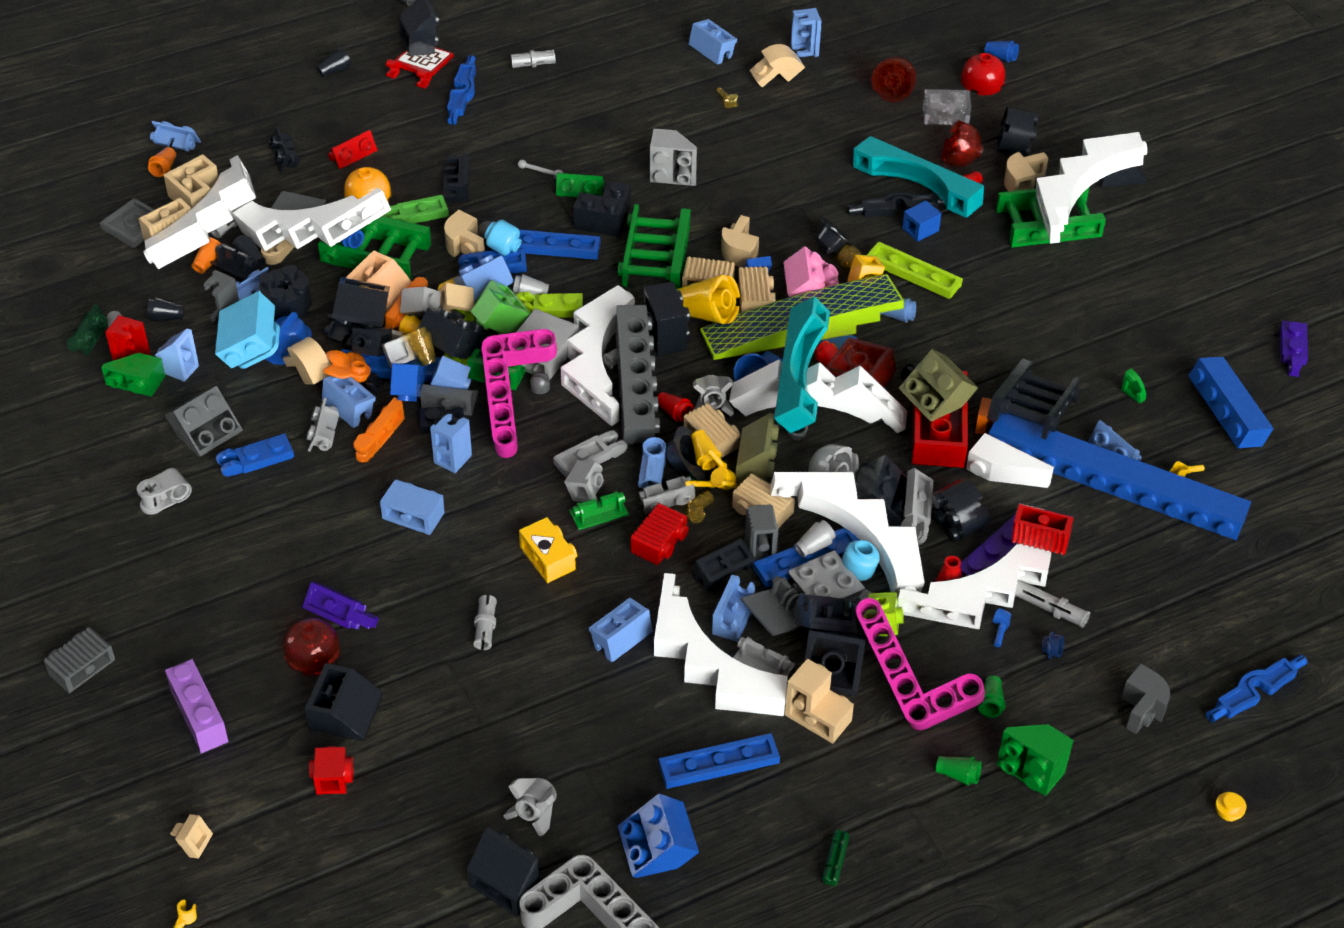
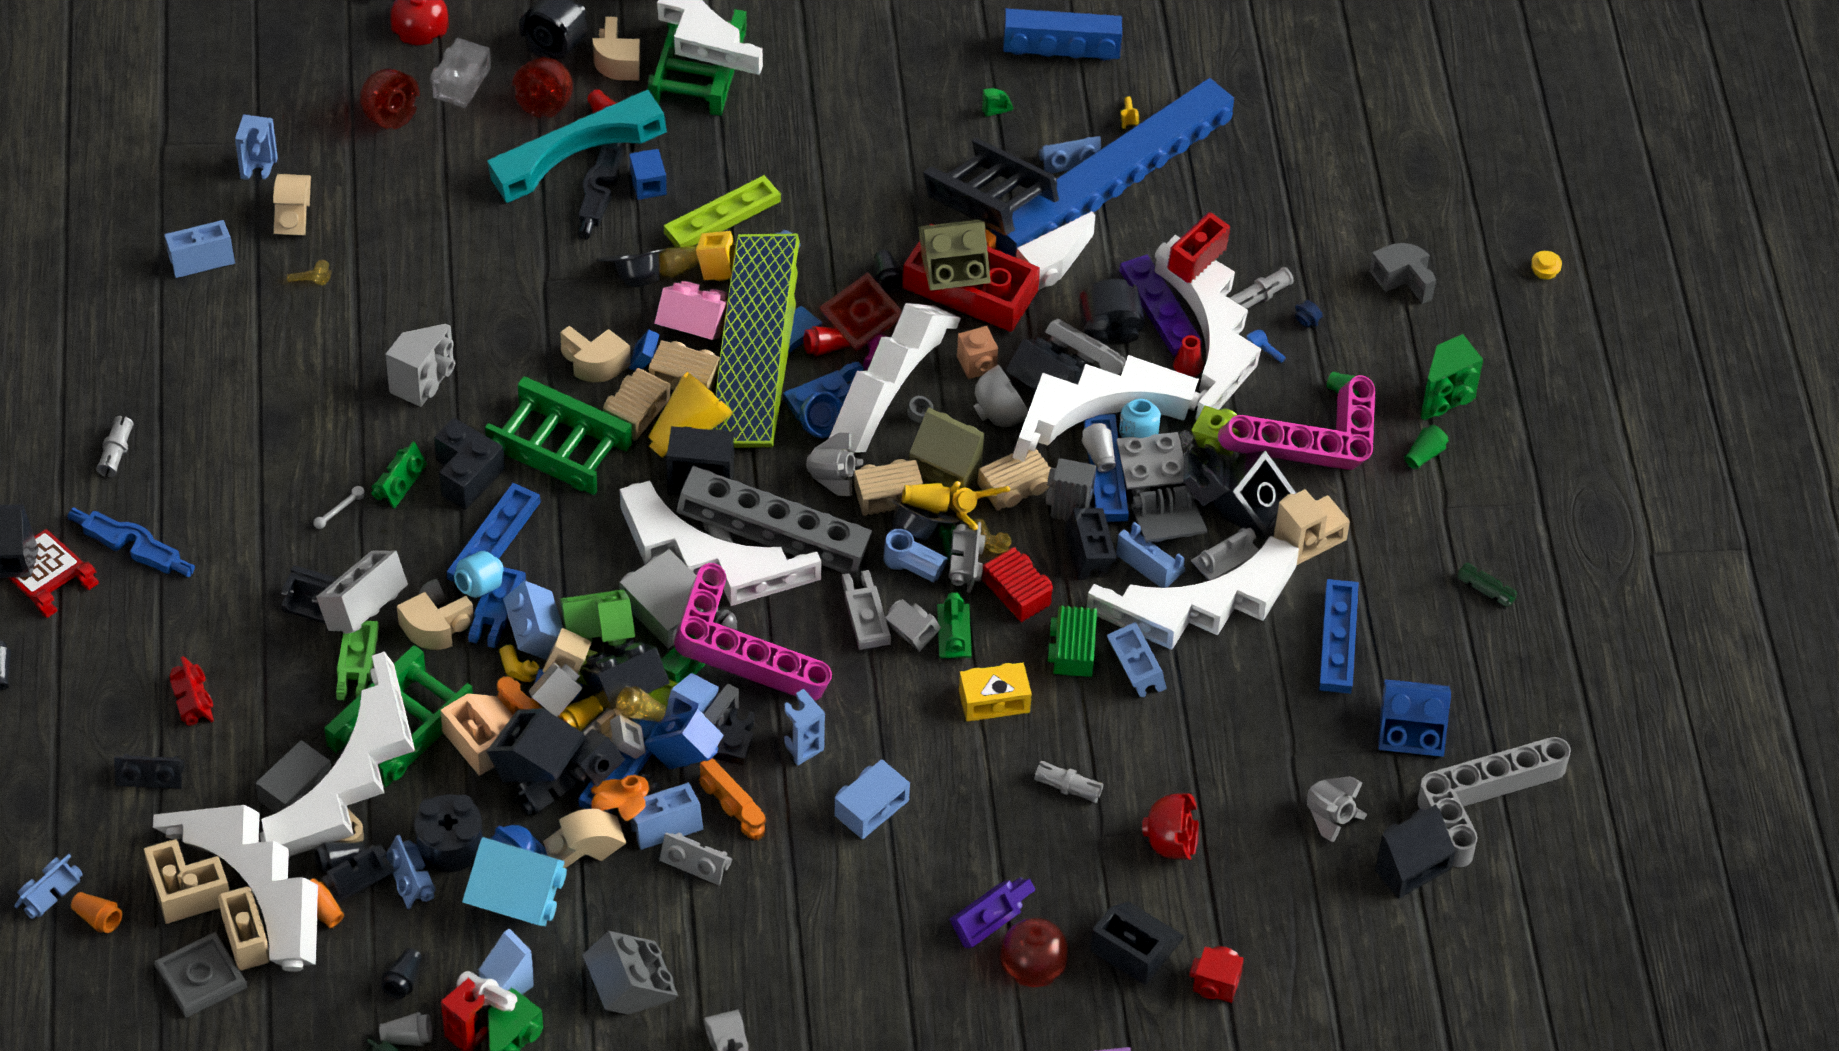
camera: 70 degrees left, 5 degrees up
dark grey hinge [204,270,239,322] -> none
blue hinge [216,433,294,477] -> none
light orange cylinder [344,167,391,203] -> none
light grey cone [513,274,549,295] -> none
lime hinge [516,292,583,318] -> none
red cone [657,392,694,422] -> none
teal arch [774,296,830,433] -> none
blue piece [1206,654,1308,723] -> none
none -> light grey brick [316,551,408,634]
none -> white axle [457,971,517,1012]
none -> nougat brick [957,326,998,379]
none -> green brick [1048,605,1097,677]
none -> red cylinder [1142,793,1199,860]

